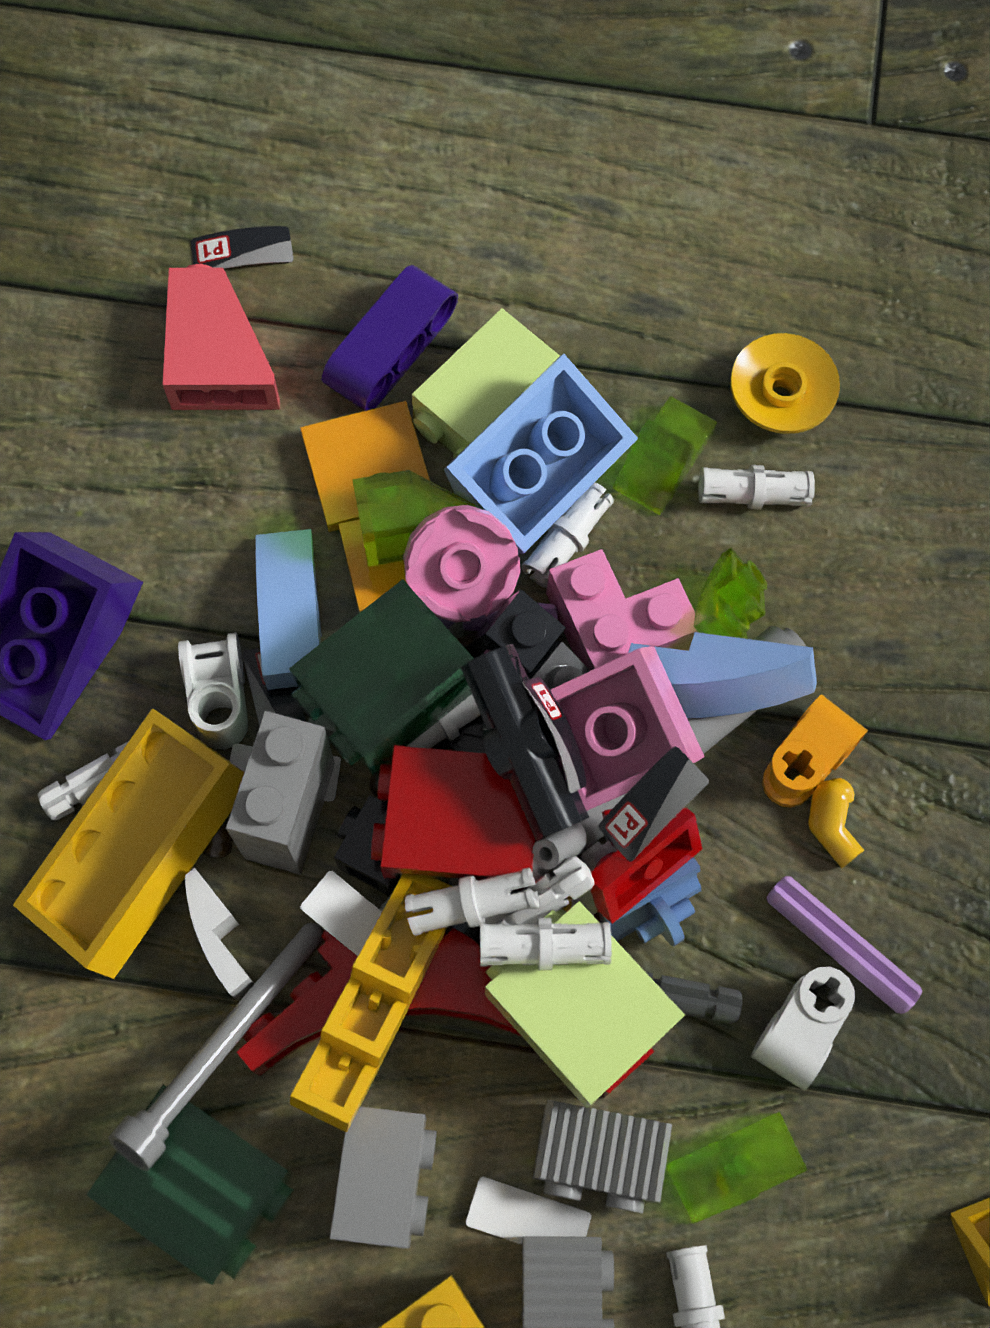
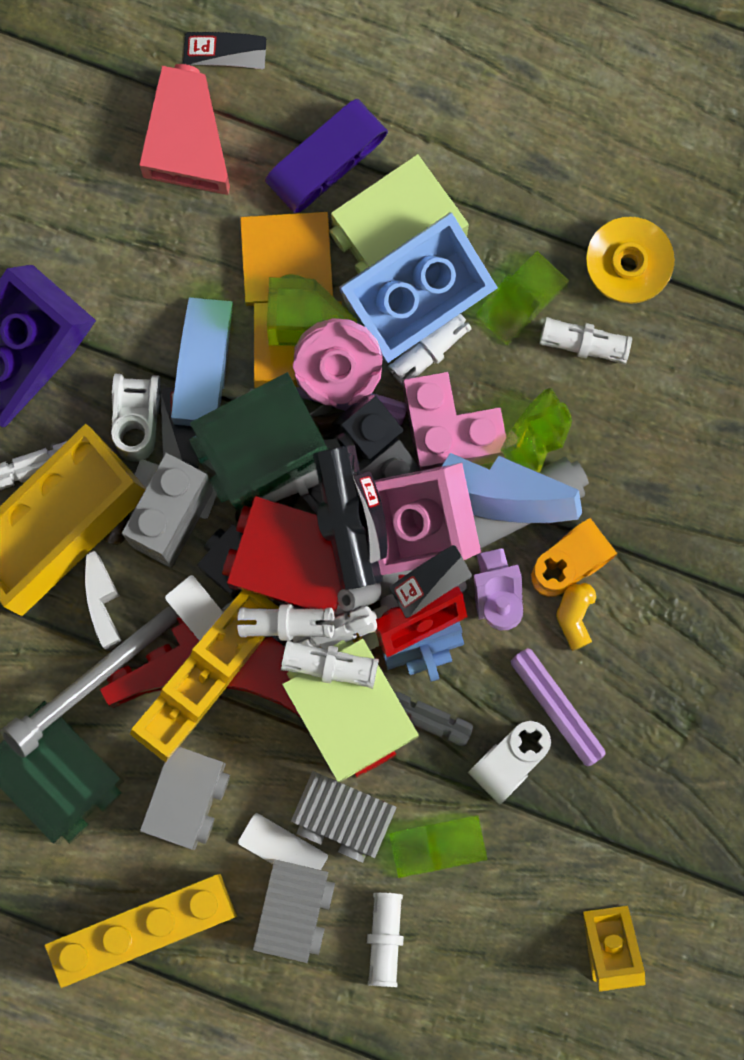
camera: 15 degrees right, 10 degrees up
none -> lavender hips [474,549,523,631]

